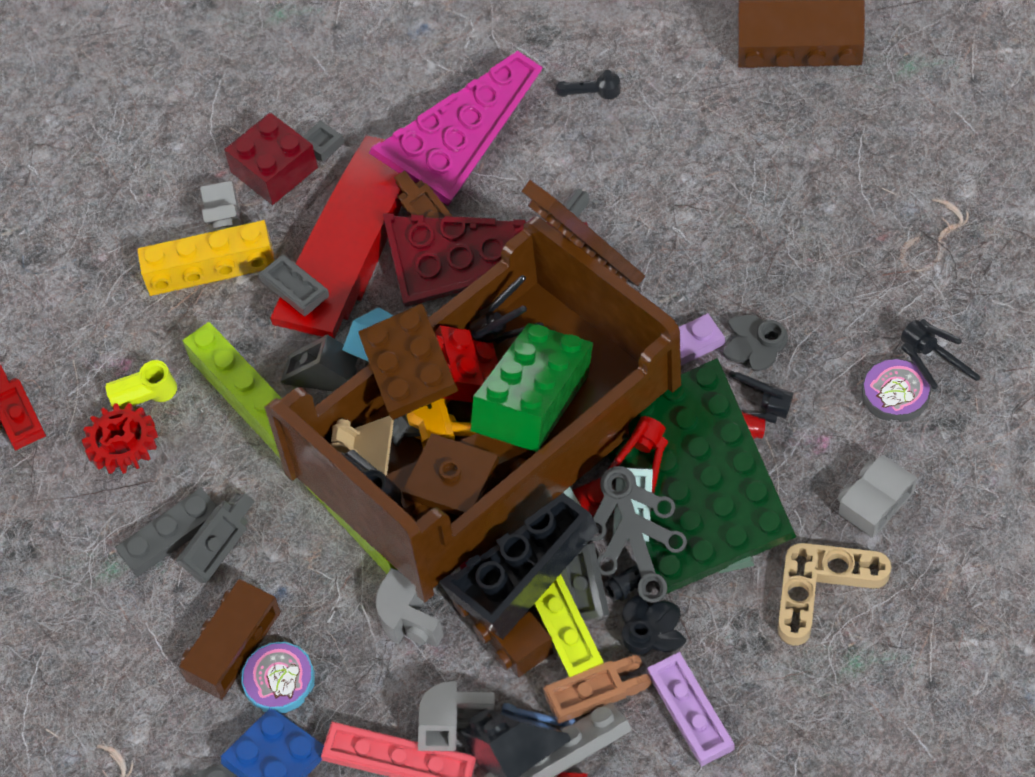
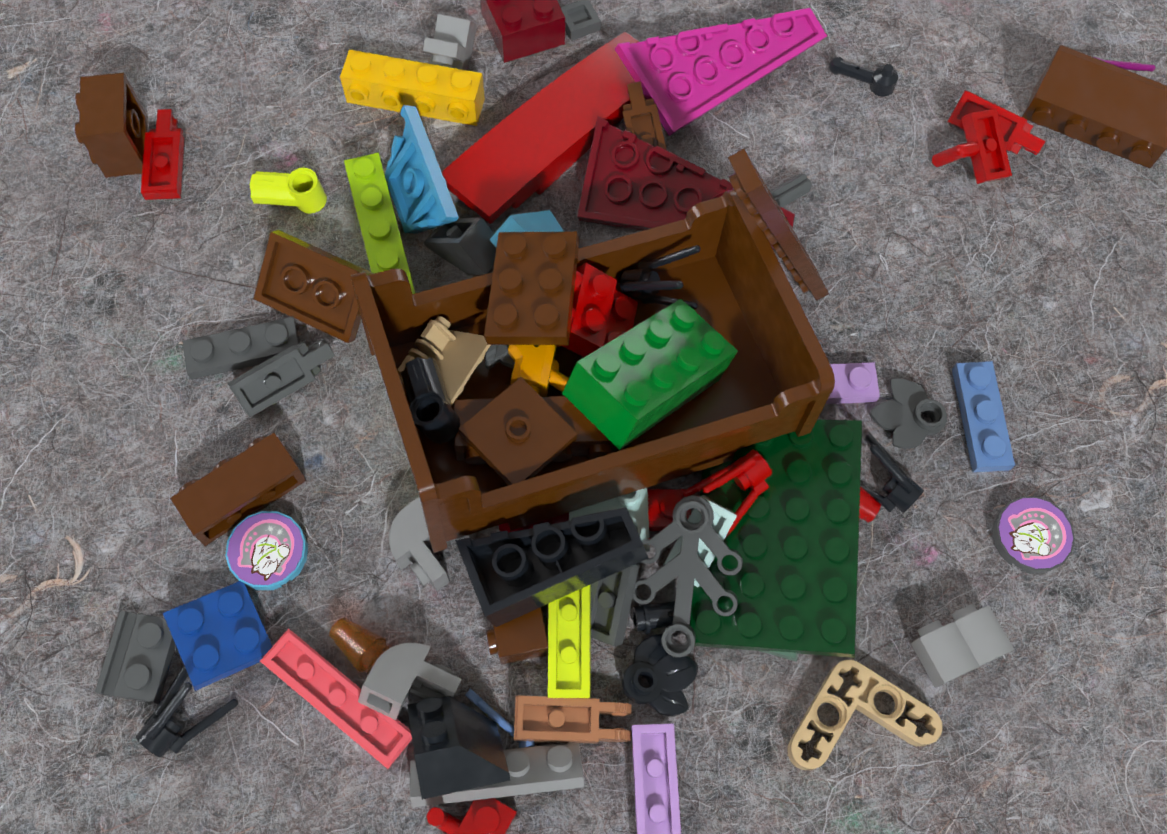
camera: 15 degrees right, 10 degrees up
red gear [82,403,158,474] -> none
dark grey plate [259,254,329,316] -> none
black plant [901,319,980,390] -> none
none -> reddish brown plate [253,230,375,343]
none -> clear orange cone [329,617,390,674]
none -> dark azure wing [385,105,459,234]
none -> red plate [932,109,1012,184]
none -> red hinge [947,90,1046,155]
none -> medium blue plate [952,361,1015,473]

